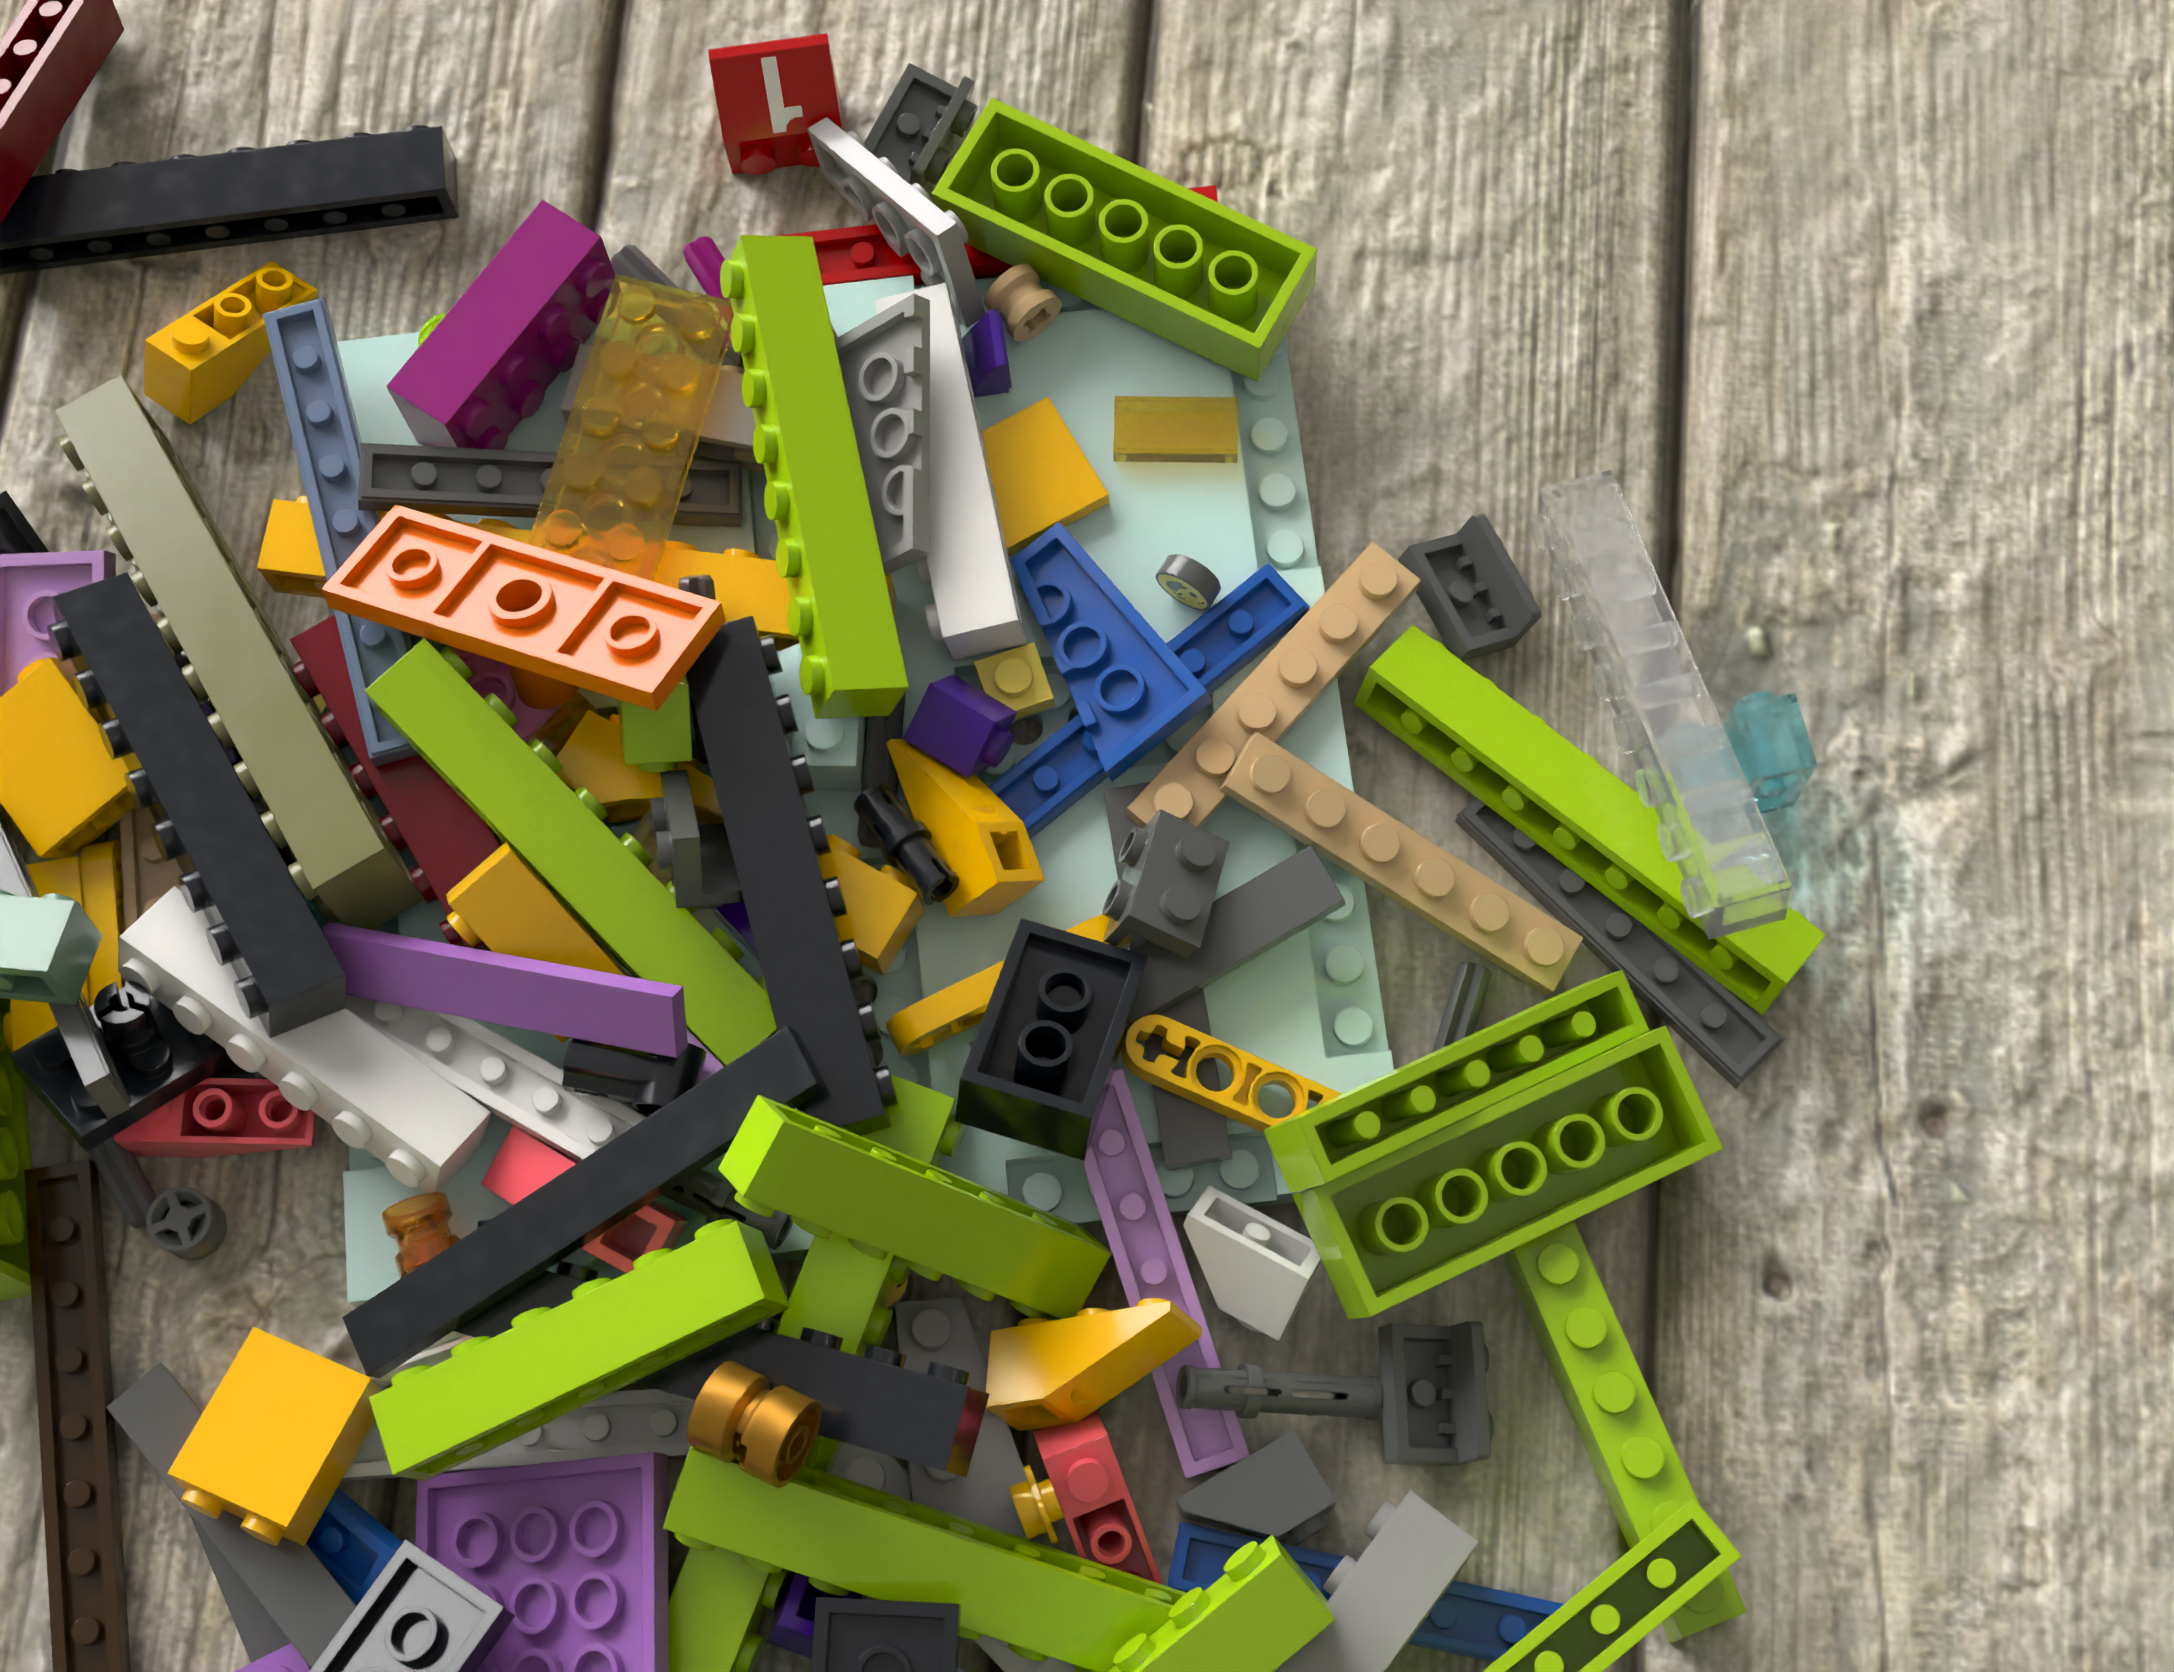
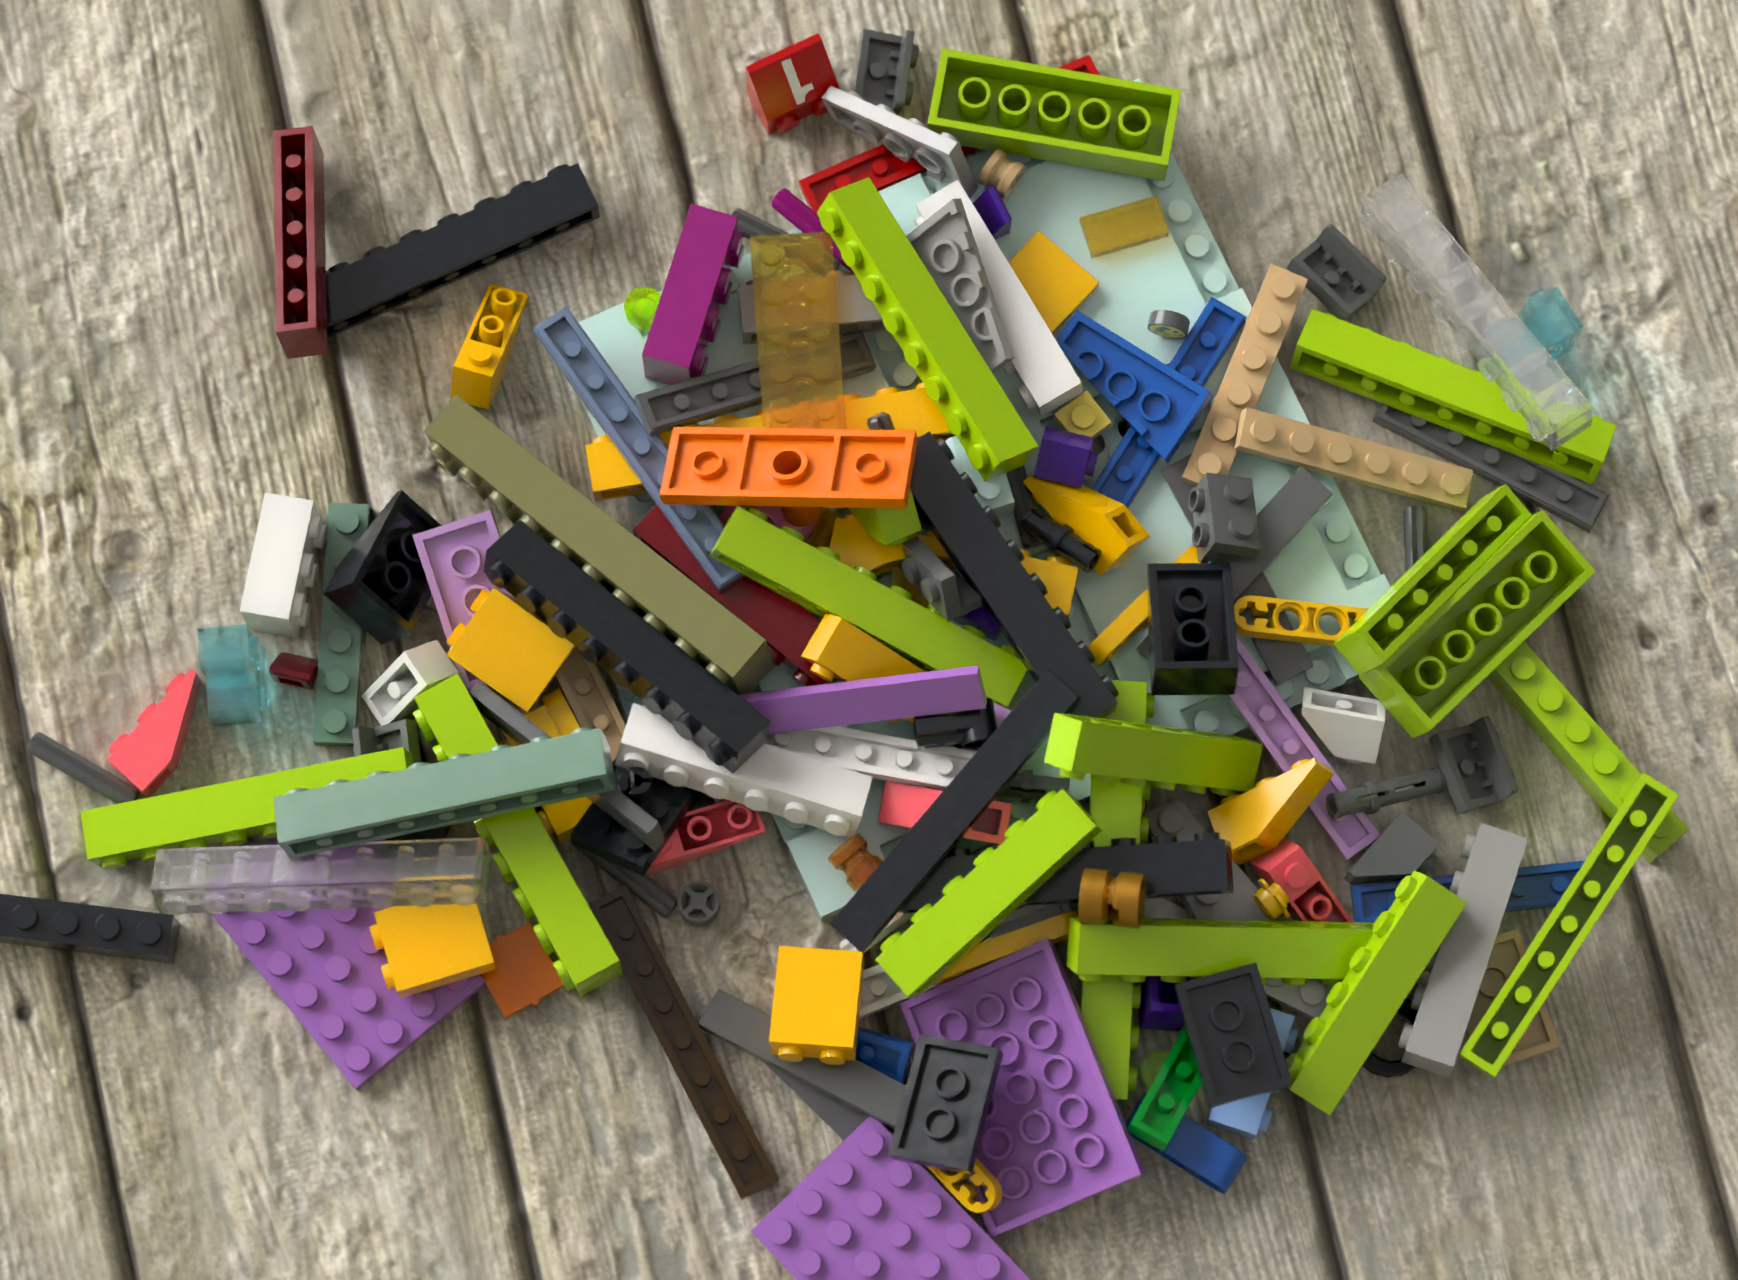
camera: 25 degrees left, 5 degrees up
none -> yellow beam [933,911,1078,985]

